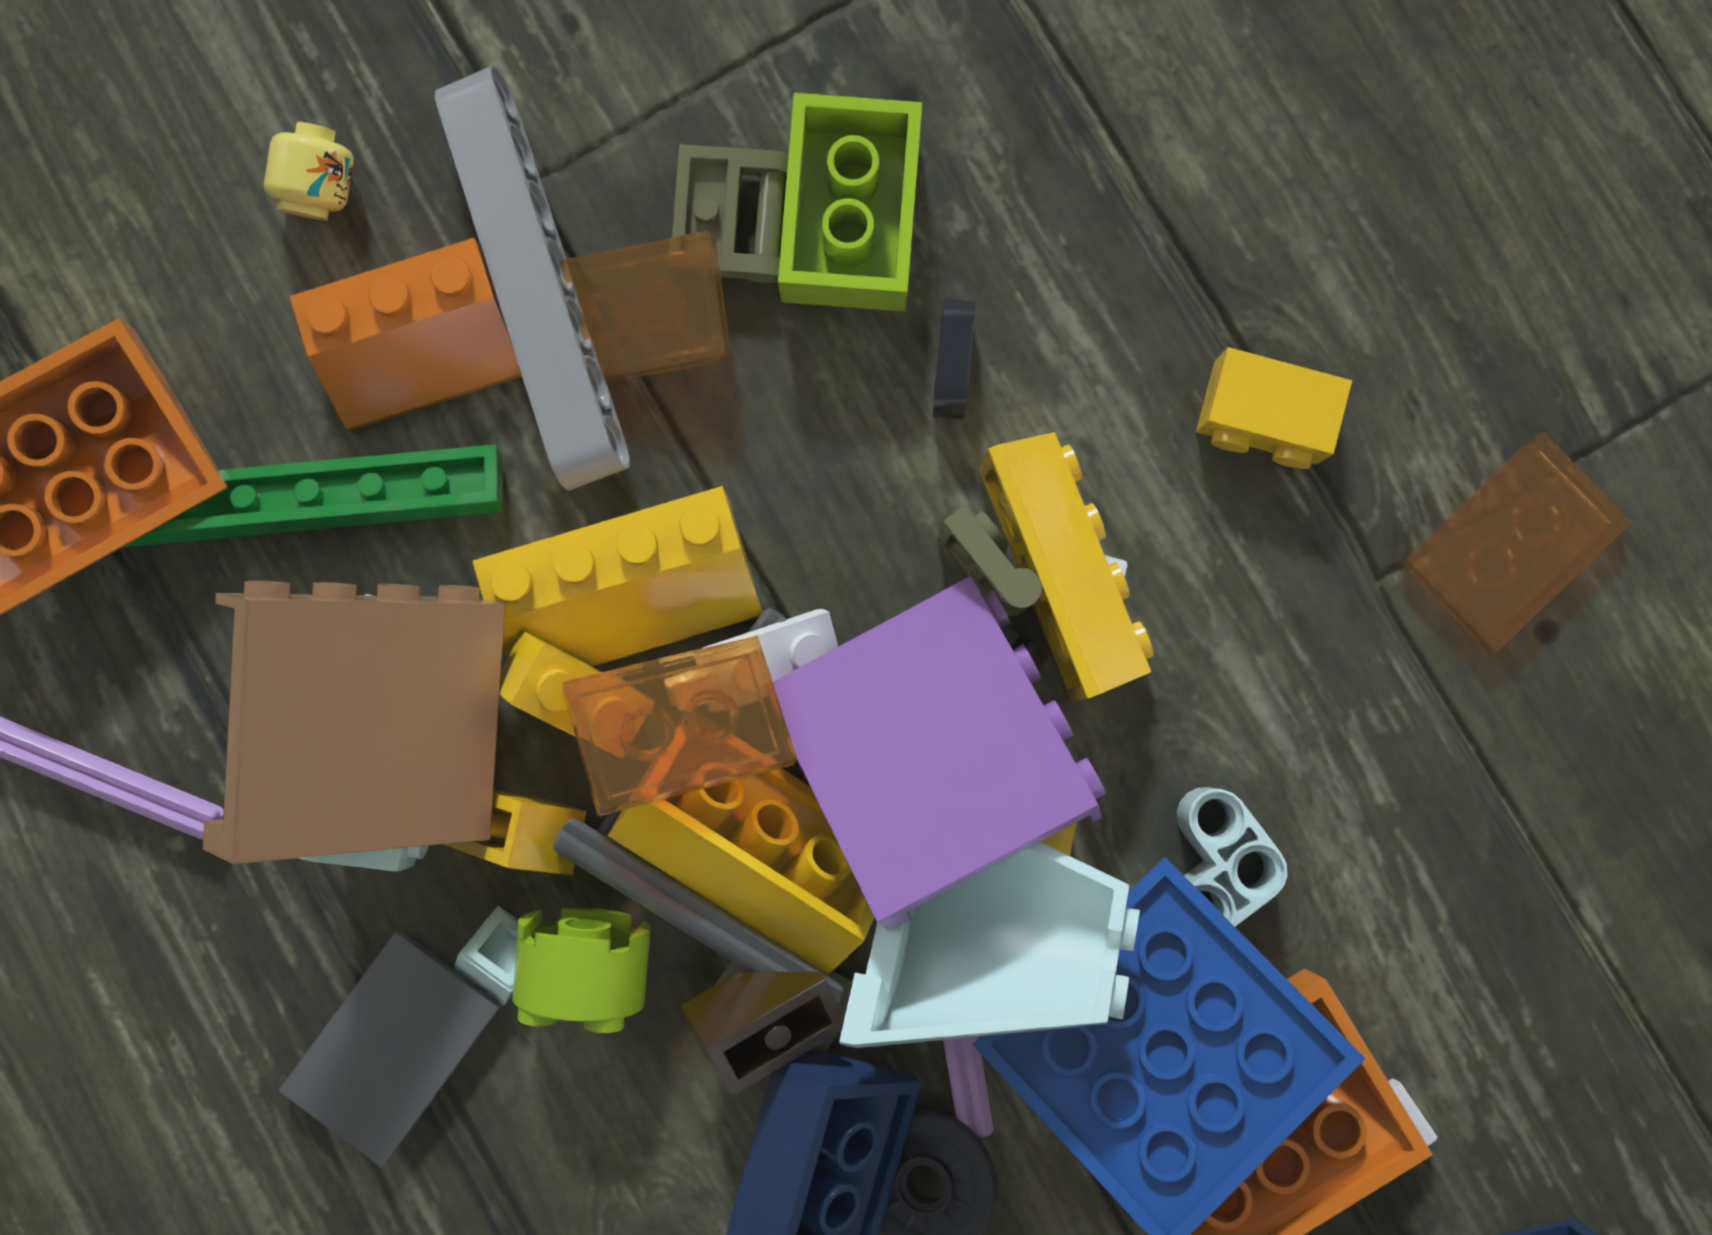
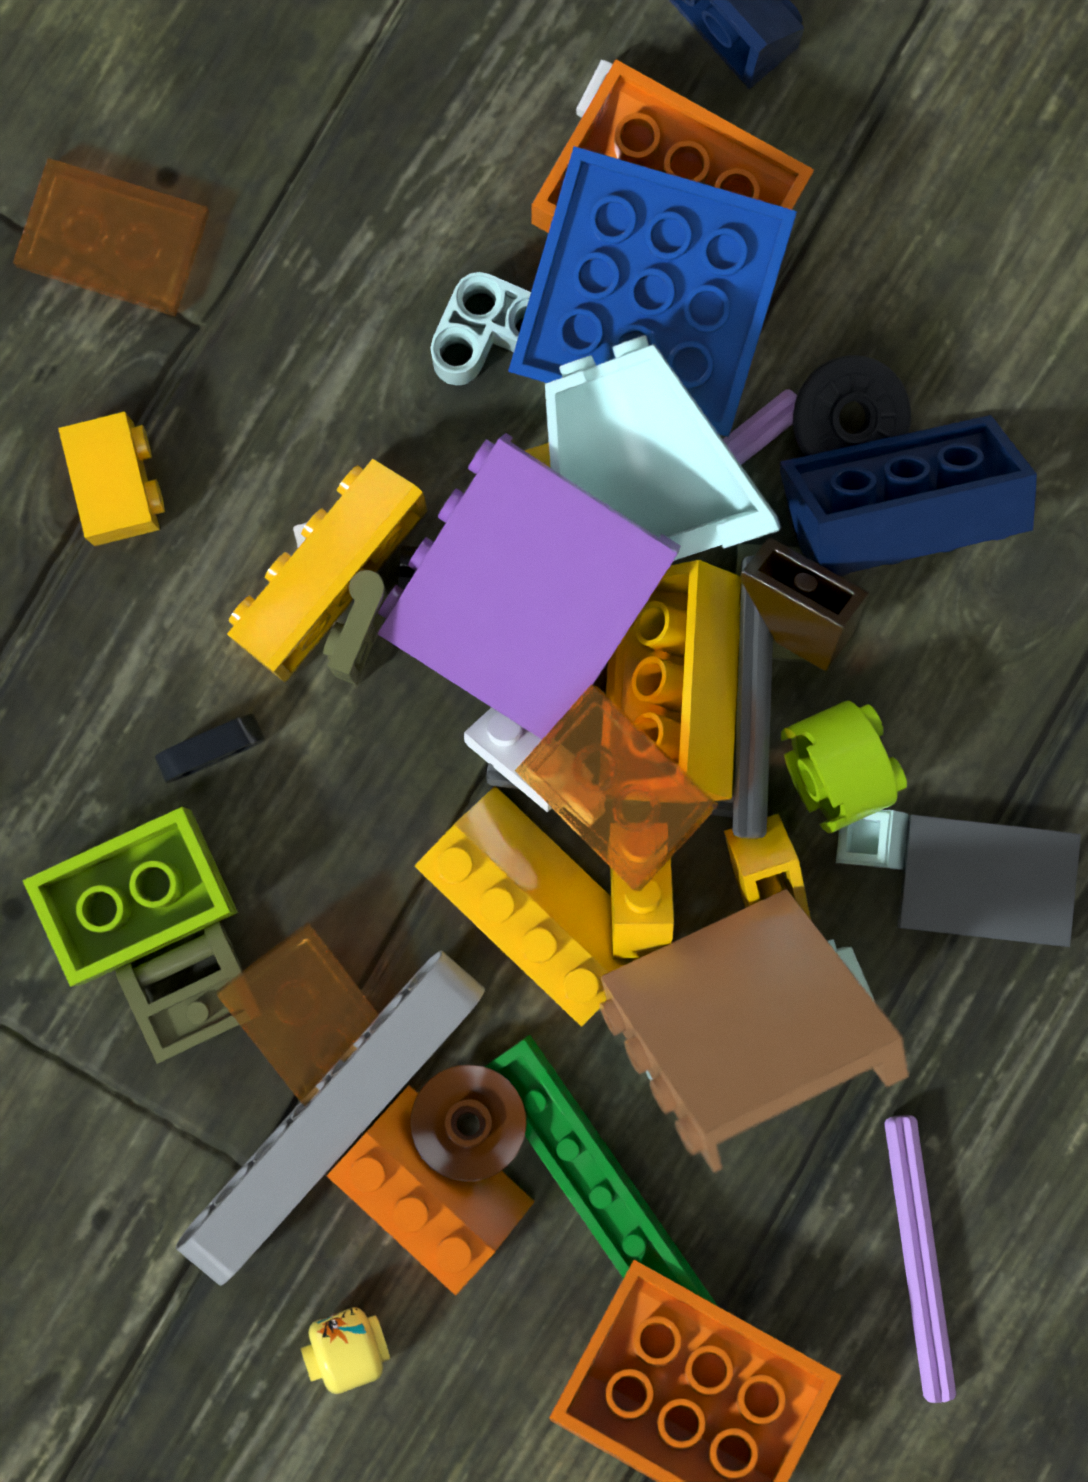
camera: 125 degrees left, 0 degrees up
none -> reddish brown dish [410,1065,526,1182]

